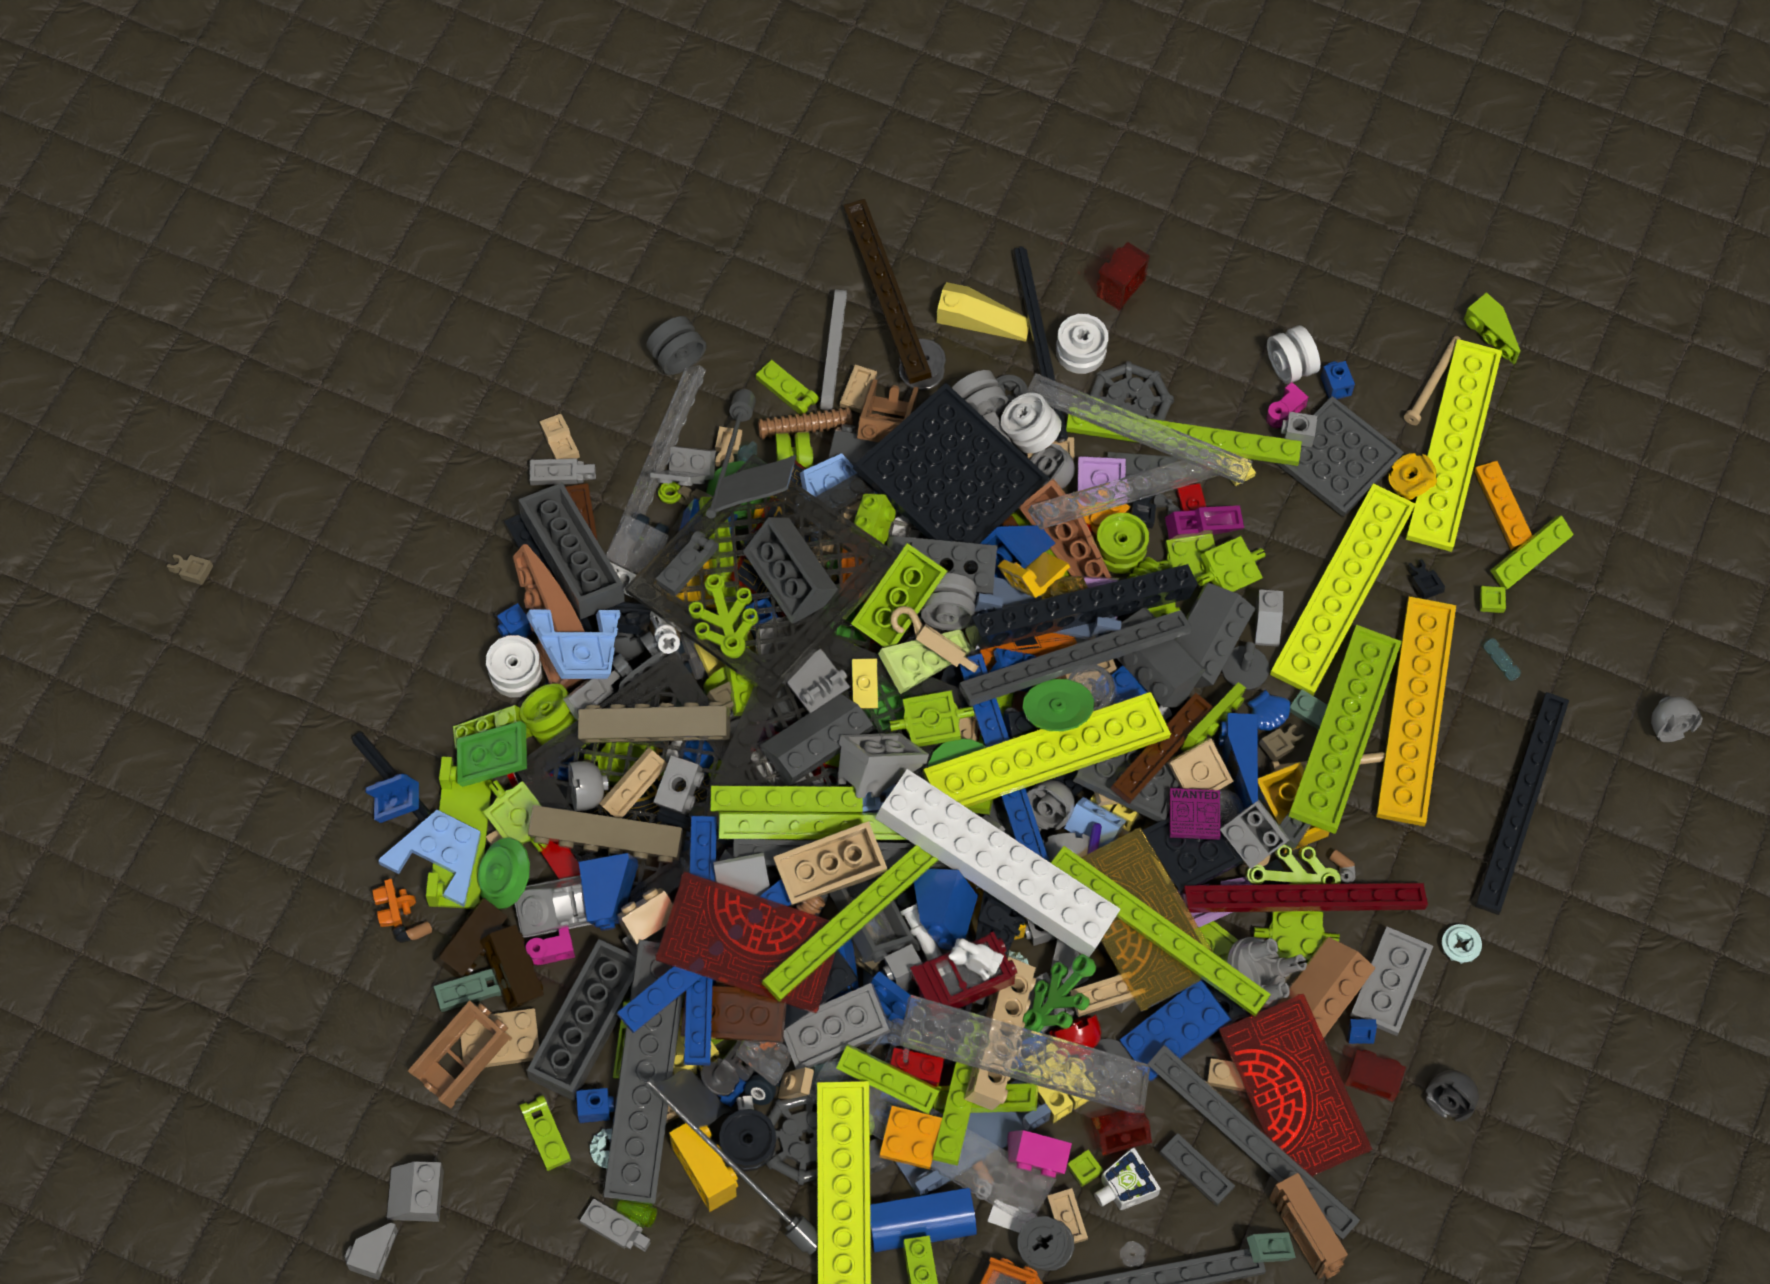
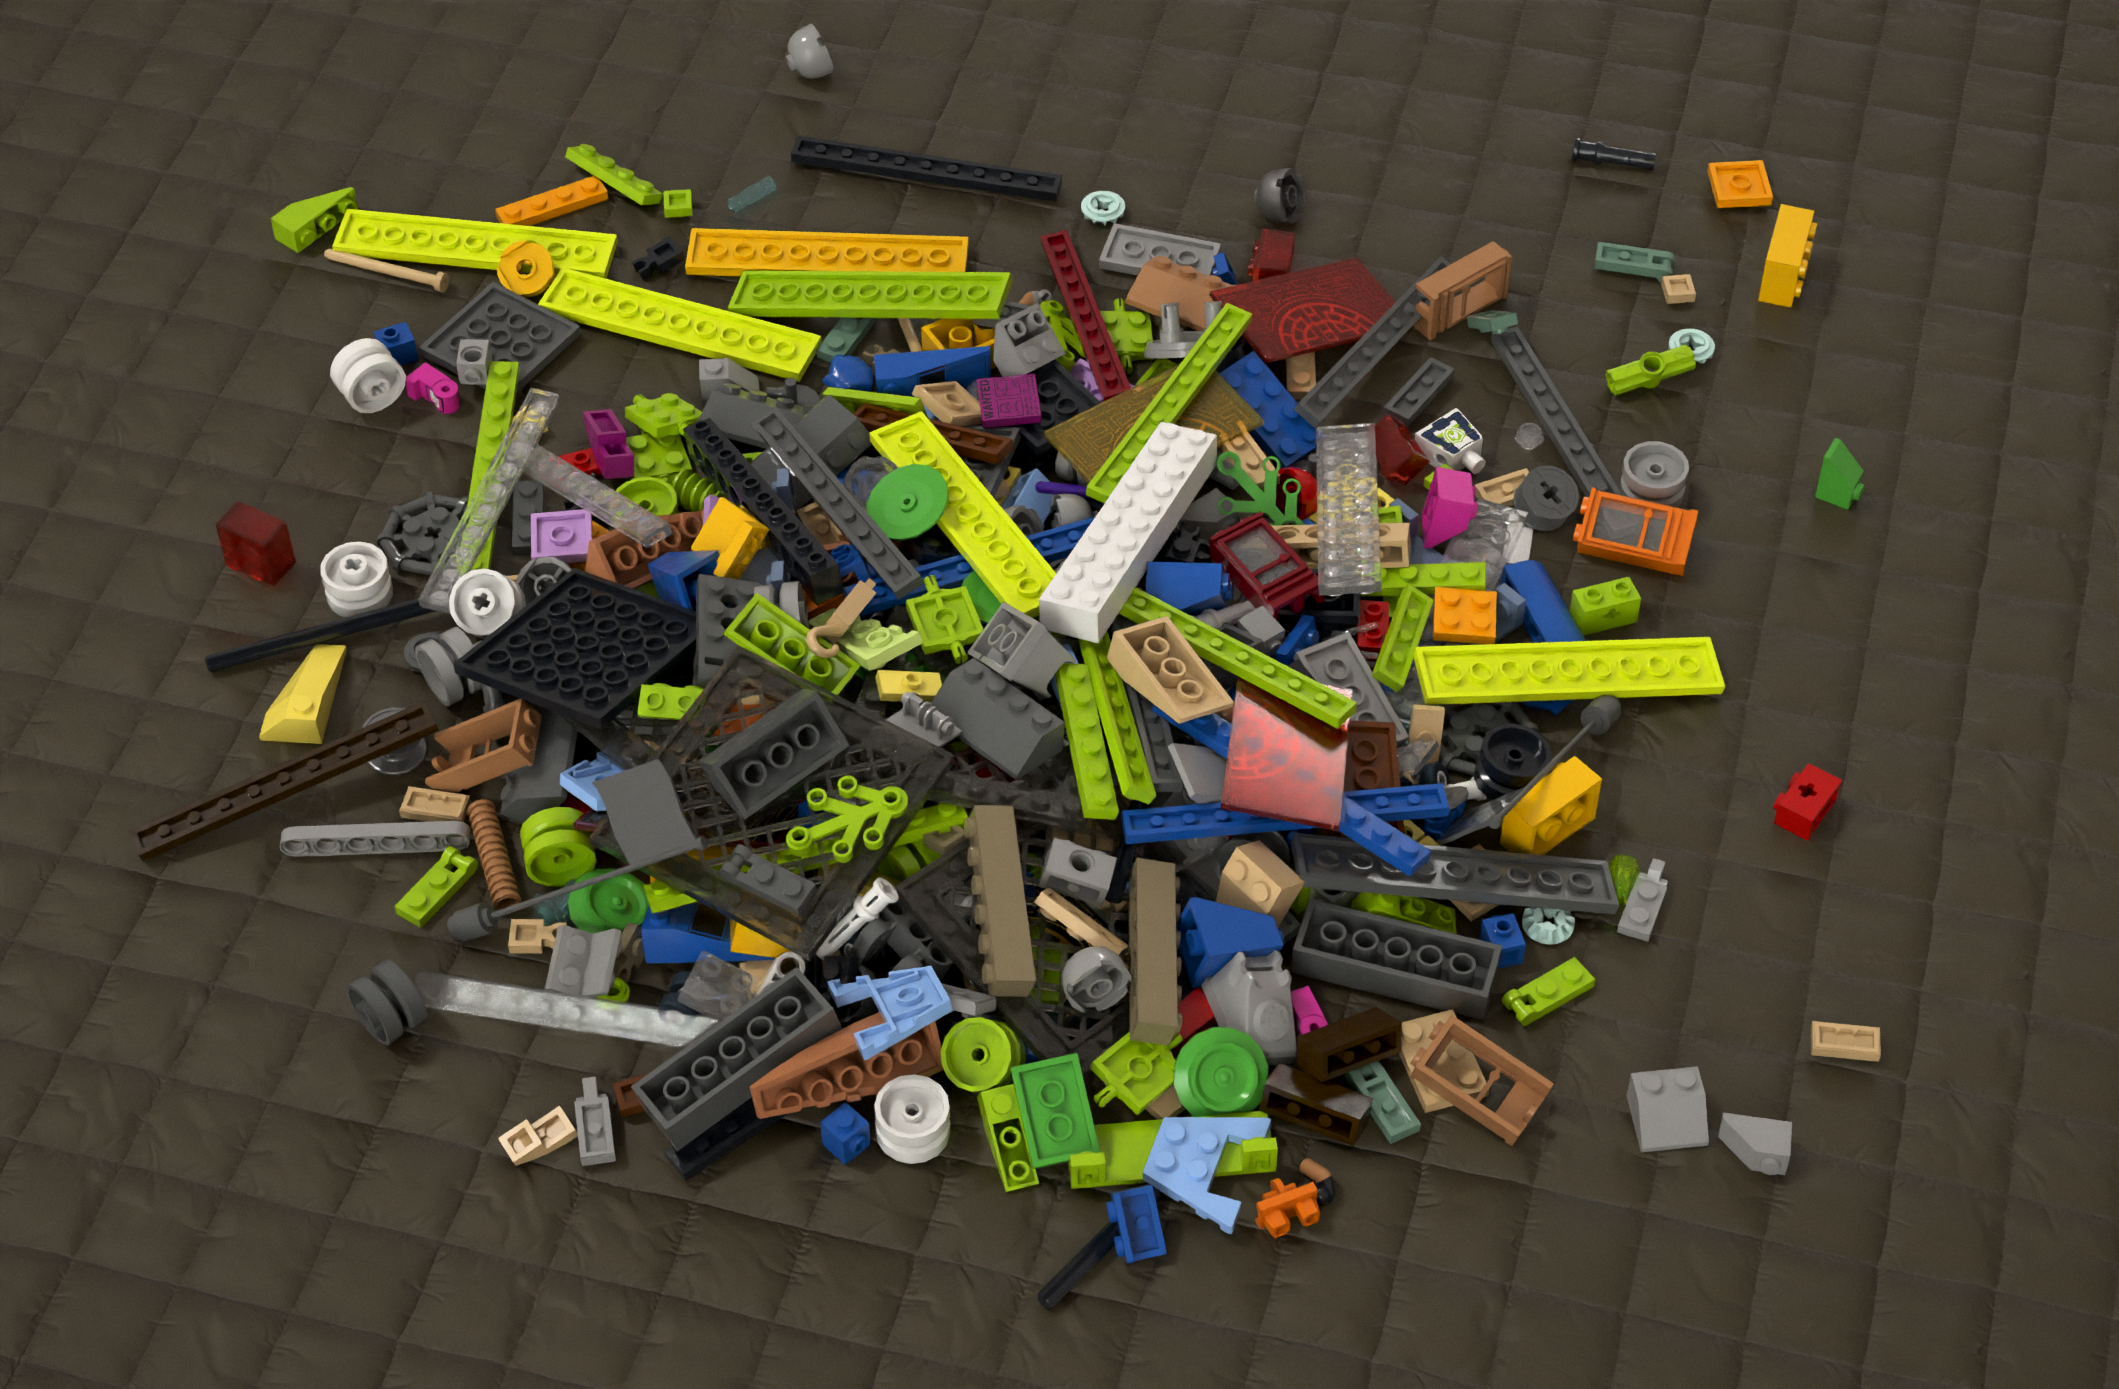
camera: 95 degrees left, 15 degrees down
white animal [948,938,1004,981] -> none

